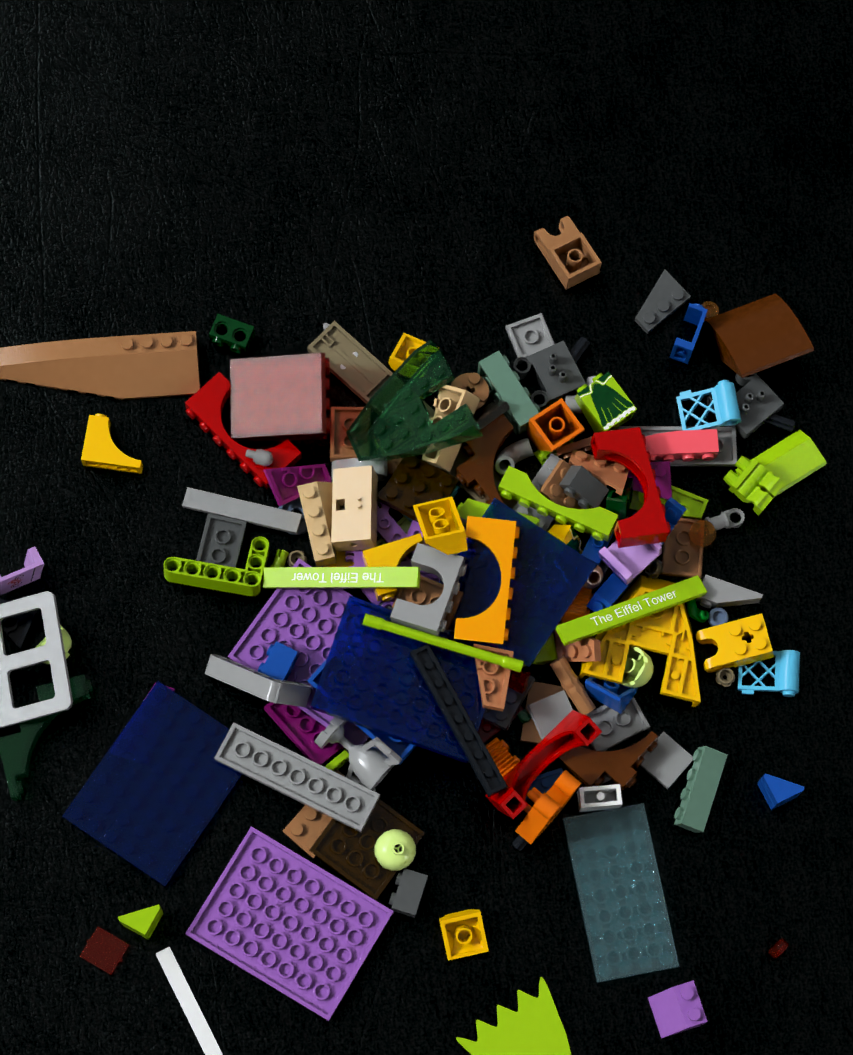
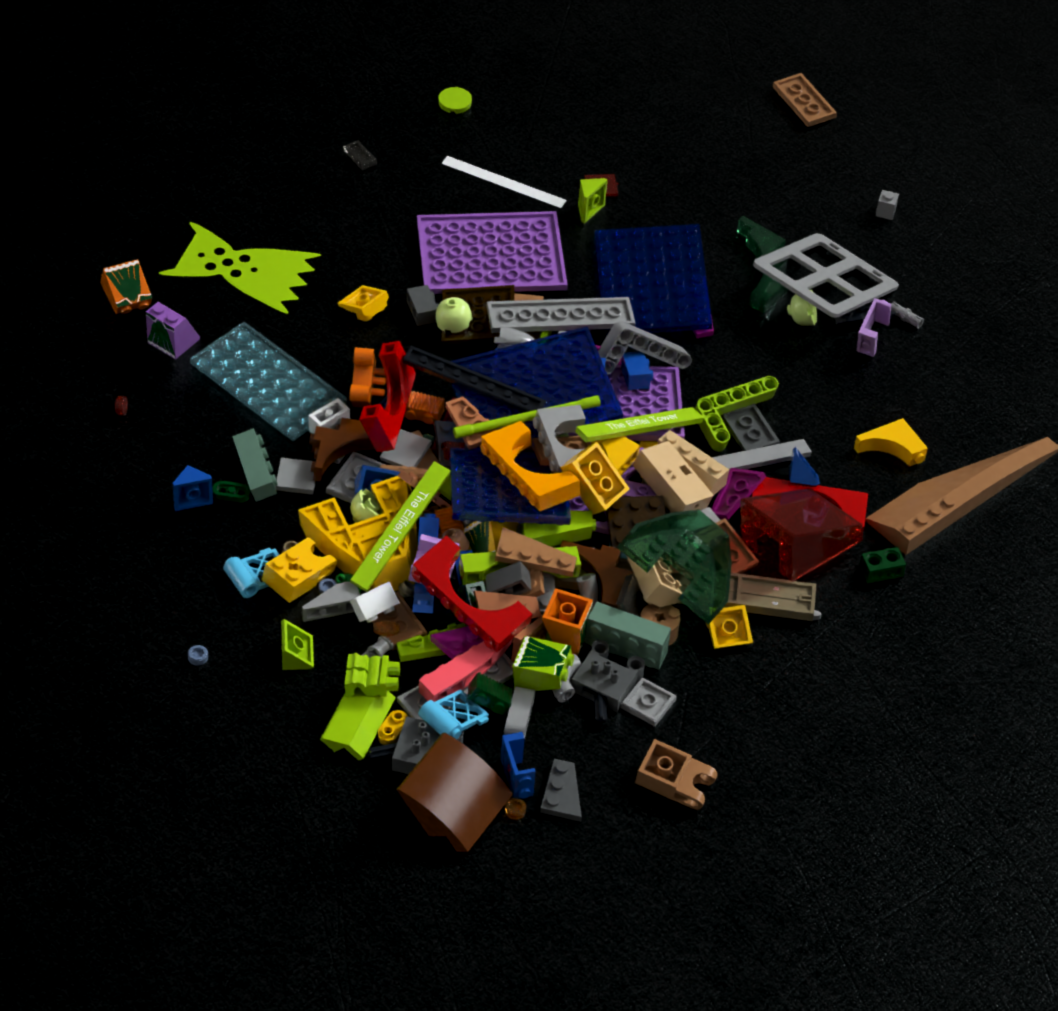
camera: 145 degrees right, 25 degrees down
light grey cylinder [245,449,273,467] -> none
lime pin [270,549,289,567] -> none
none -> dark green plate [213,481,251,503]
none -> lime slope [281,619,314,670]
none -> white brick [350,582,400,623]
none -> yellow plate [378,710,408,745]
none -> dark green brick [467,672,512,716]
none -> medium nougat wing [495,527,577,577]
none -> light grey beam [504,686,536,738]
none -> blue slope [789,447,820,486]

